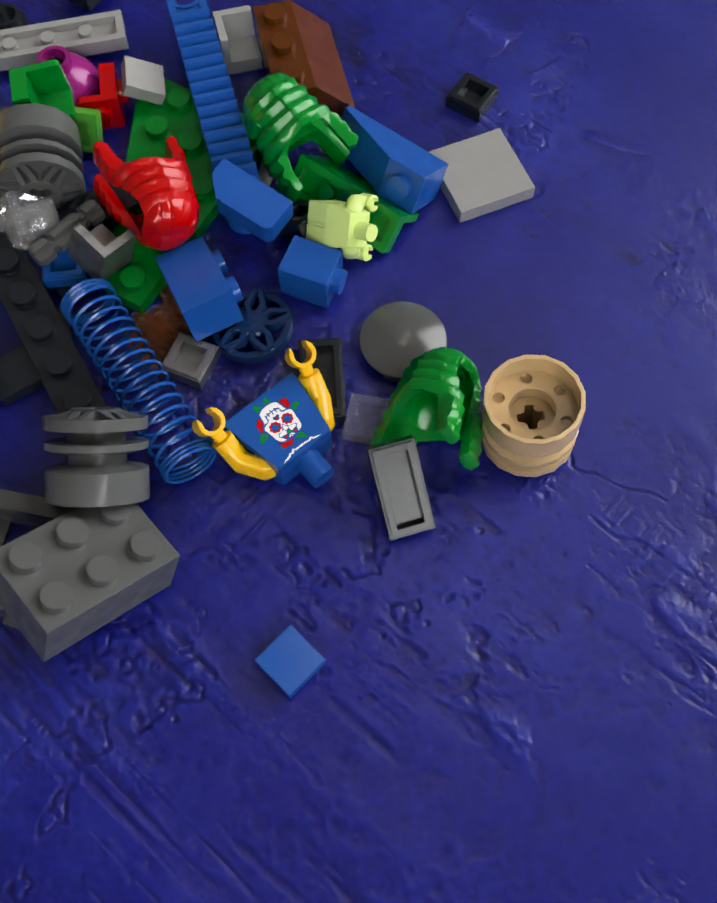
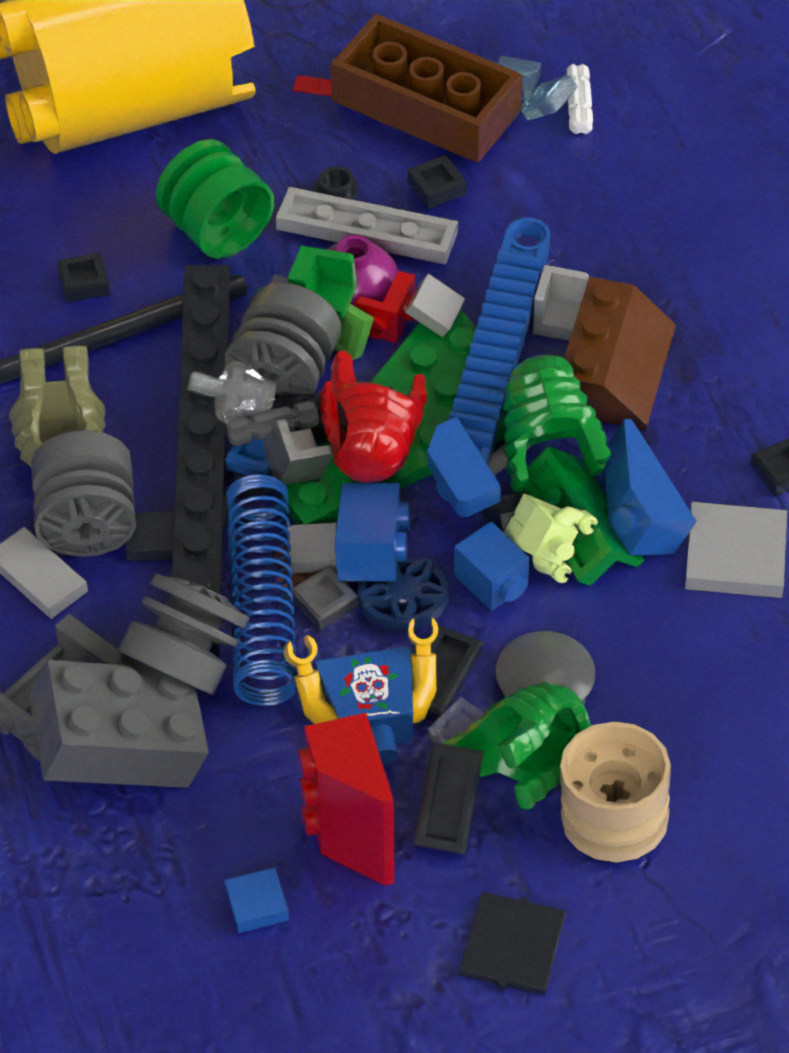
camera: 30 degrees right, 15 degrees down
none -> light grey tile [288,523,337,573]
none -> red slope [297,713,394,886]
none -> black piece [459,892,566,995]

